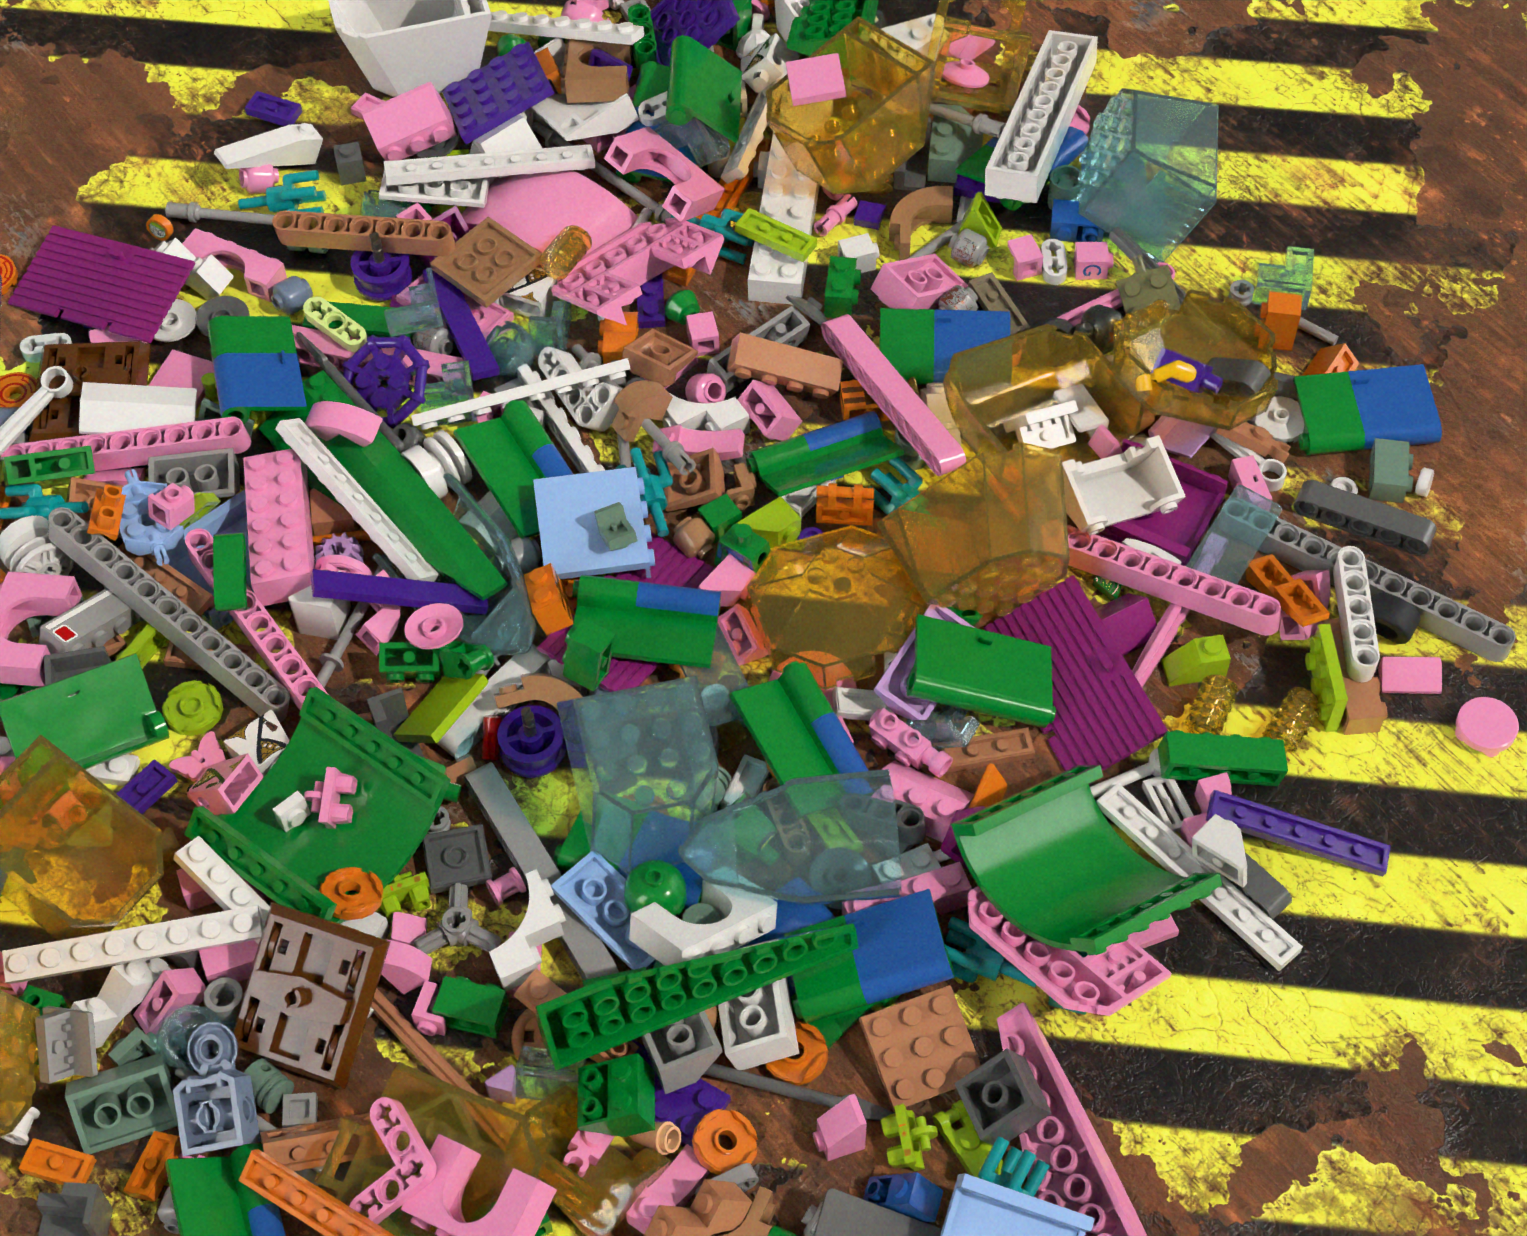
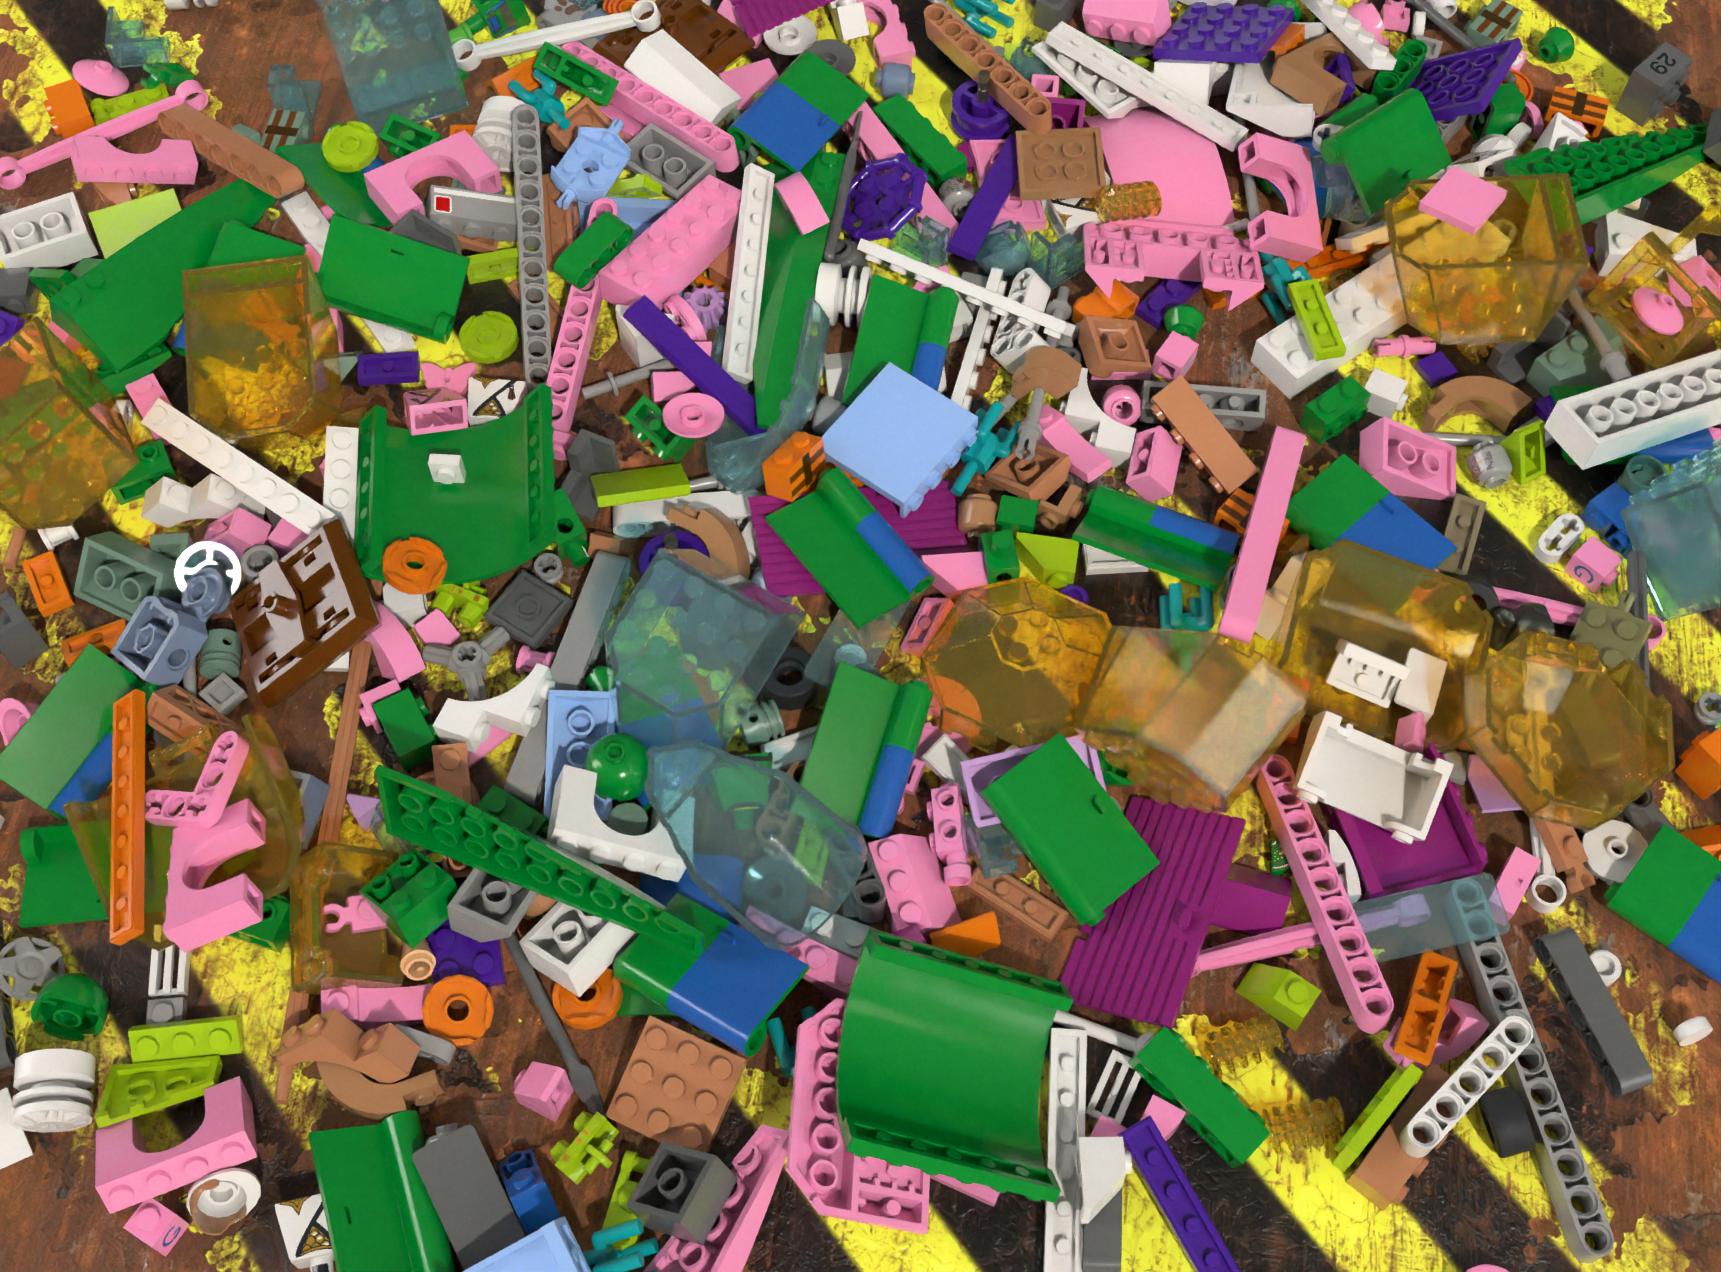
camera: 45 degrees right, 5 degrees up
light grey bracket [35,1006,98,1084] -> none
orange hips [87,484,126,540] -> none
bright pink brick [148,483,195,530] -> none
yellowish green beam [303,297,367,353] -> none
bright pink hips [304,767,358,829] -> none
clear light blue panel [384,267,444,337] -> none
green piece [438,641,494,680] -> none
red piece [482,715,502,760] -> none
green brick [562,618,616,692] -> none
sand green bracket [594,502,638,551] -> none
dark grey dish [786,295,827,325] -> none
orange plate [816,483,874,526] -> none
light grey head [938,285,978,311] -> none
bright pink panel [1007,234,1043,281] -> none
torso [1135,347,1223,395] -> none
dark grey beam [1204,357,1271,398] -> none
sand green brick [1369,438,1413,503] -> none
bright pink slope [1378,657,1442,694] -> none

